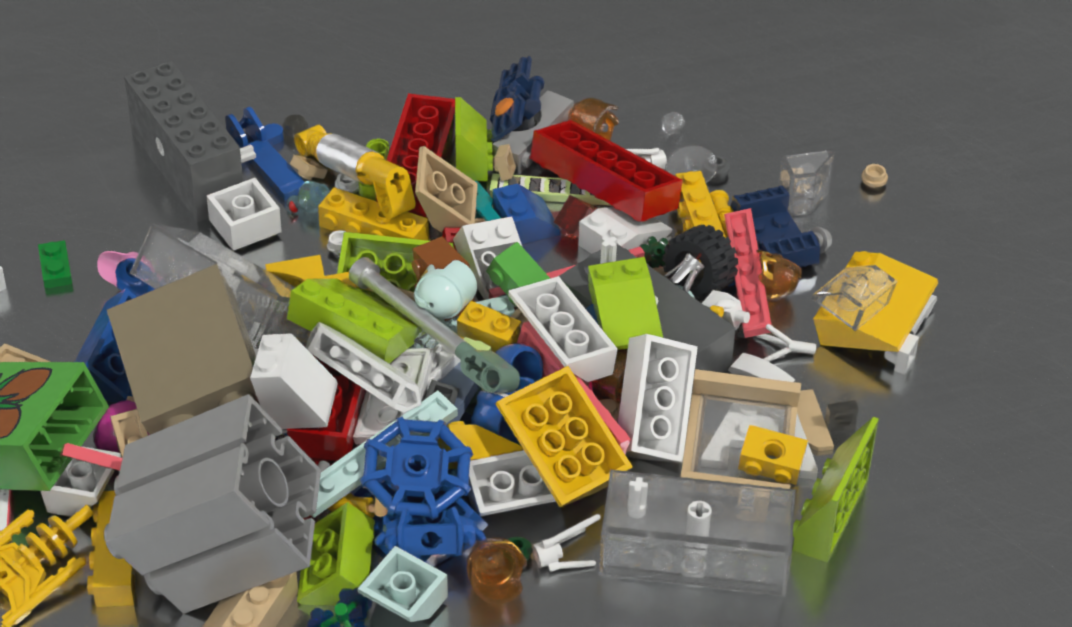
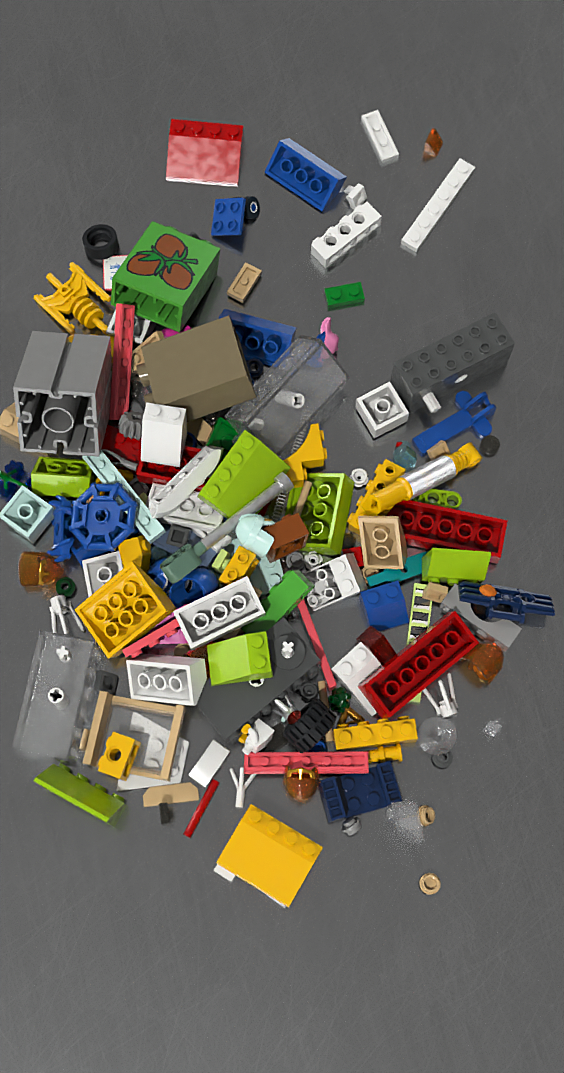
camera: 95 degrees right, 30 degrees up
clear slope [811,265,898,331] -> none
none -> red bar [183,779,220,838]

